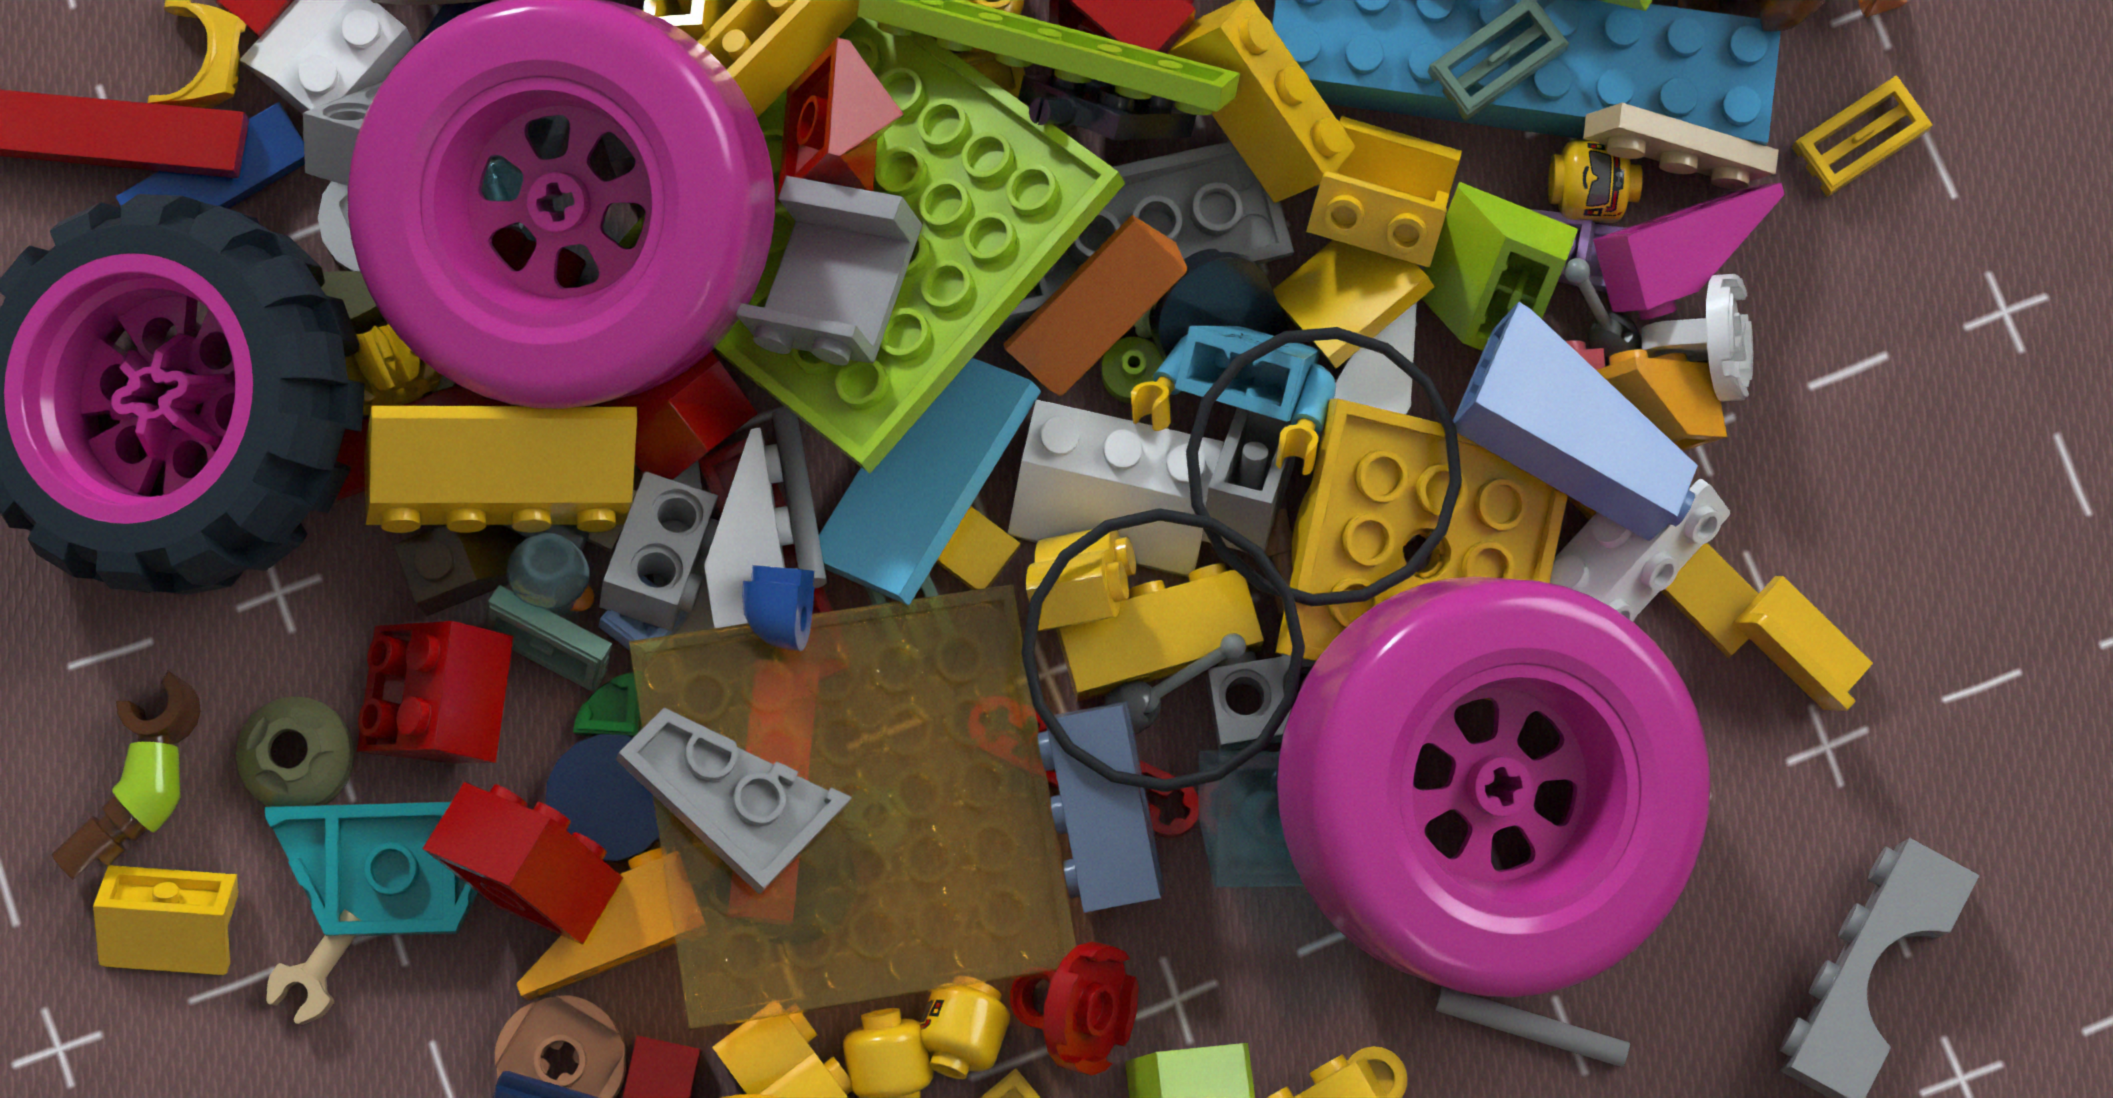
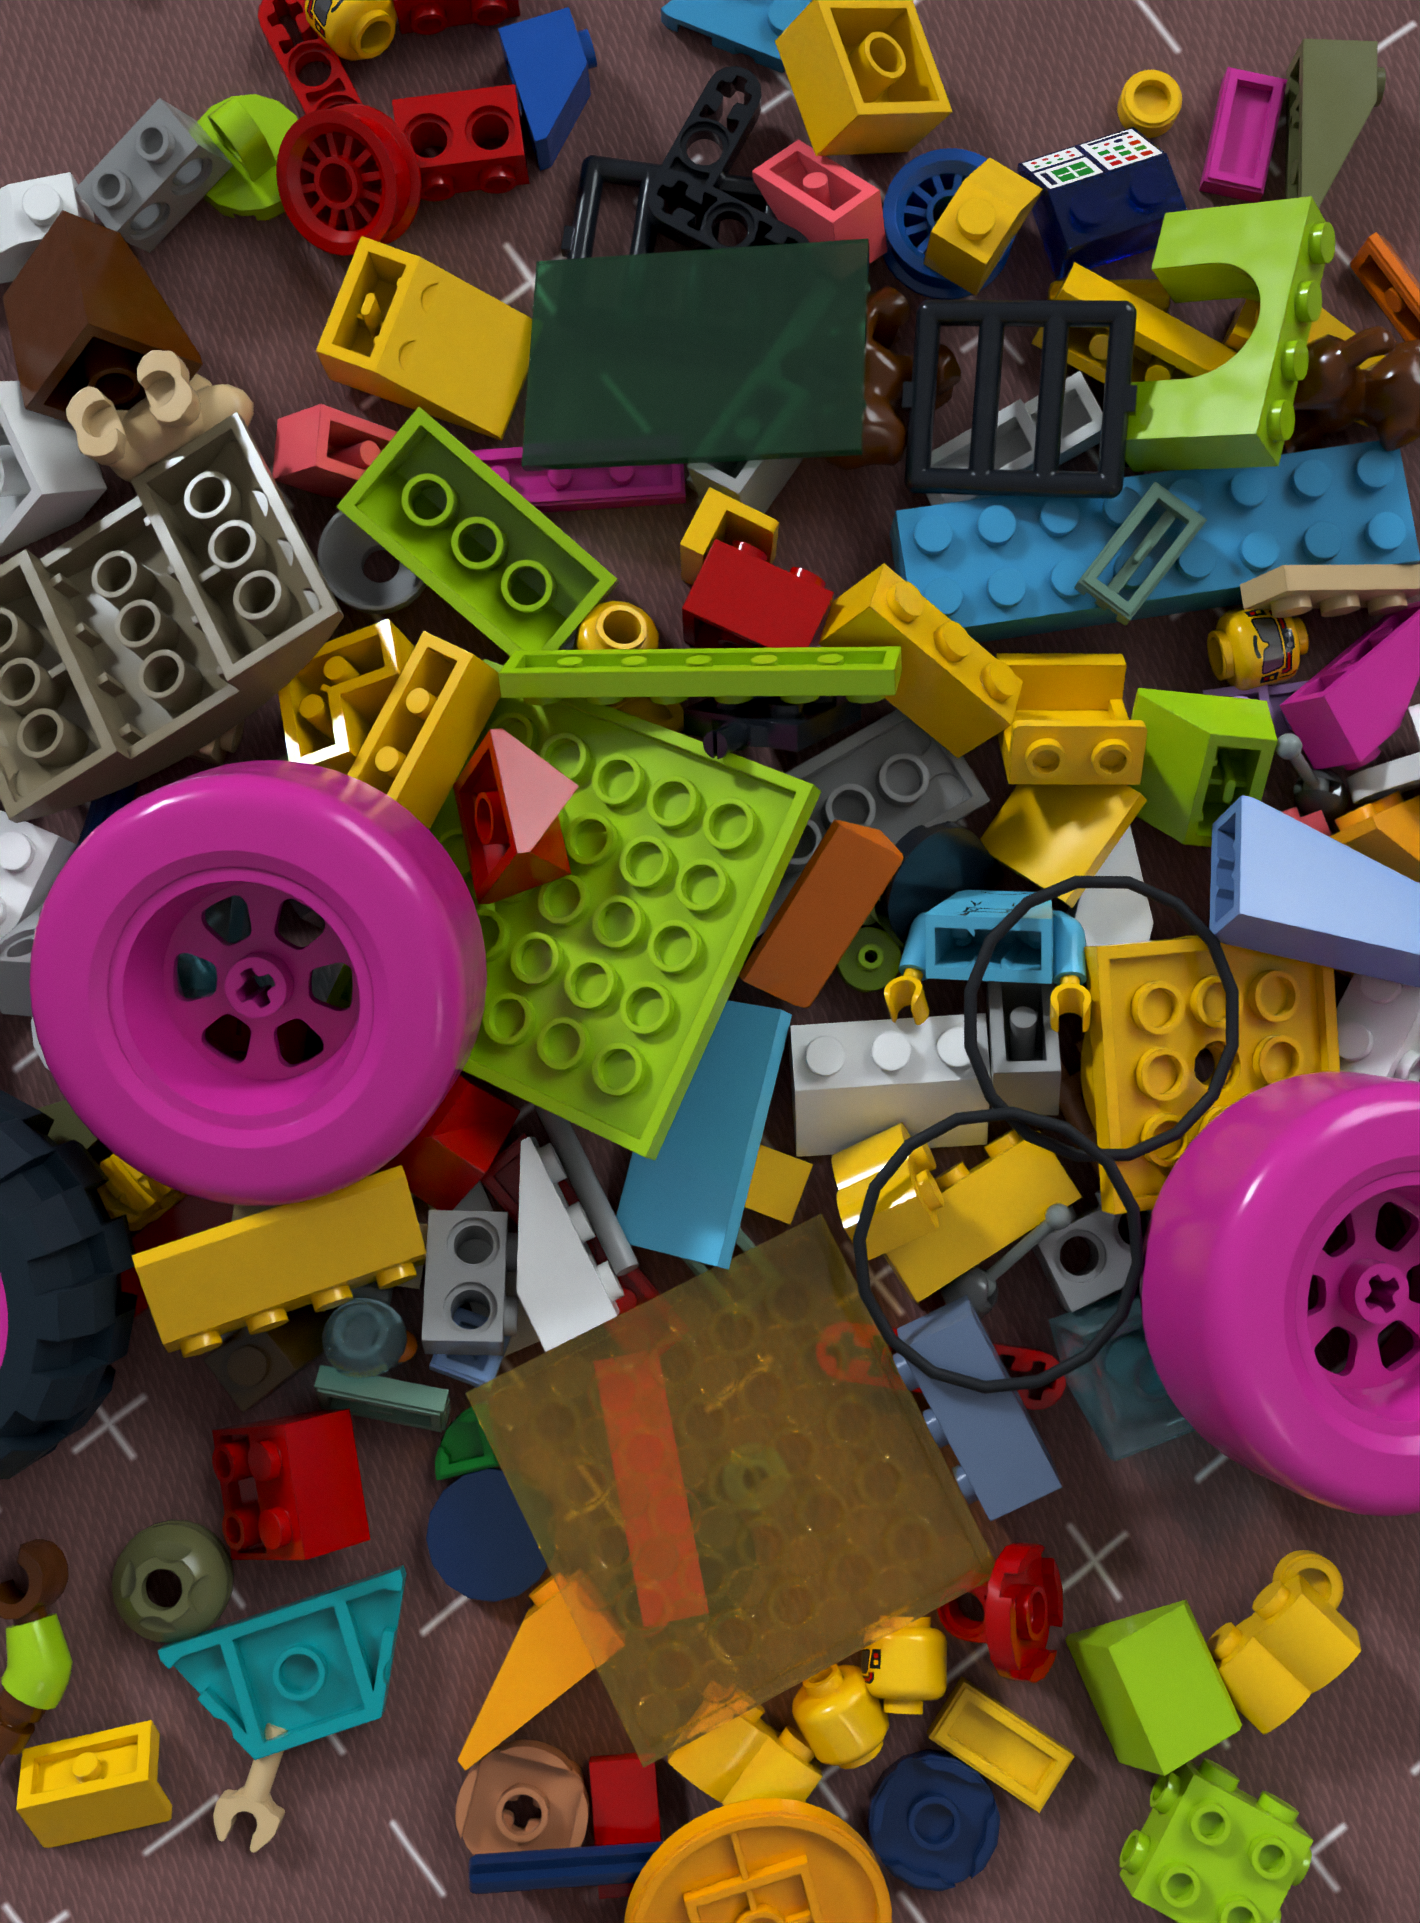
camera: 15 degrees left, 5 degrees up
red brick [422,782,623,945] -> none
light grey wing [616,708,852,895] -> none
light grey panel [736,176,922,365] -> none
blue piece [742,565,815,652] -> none

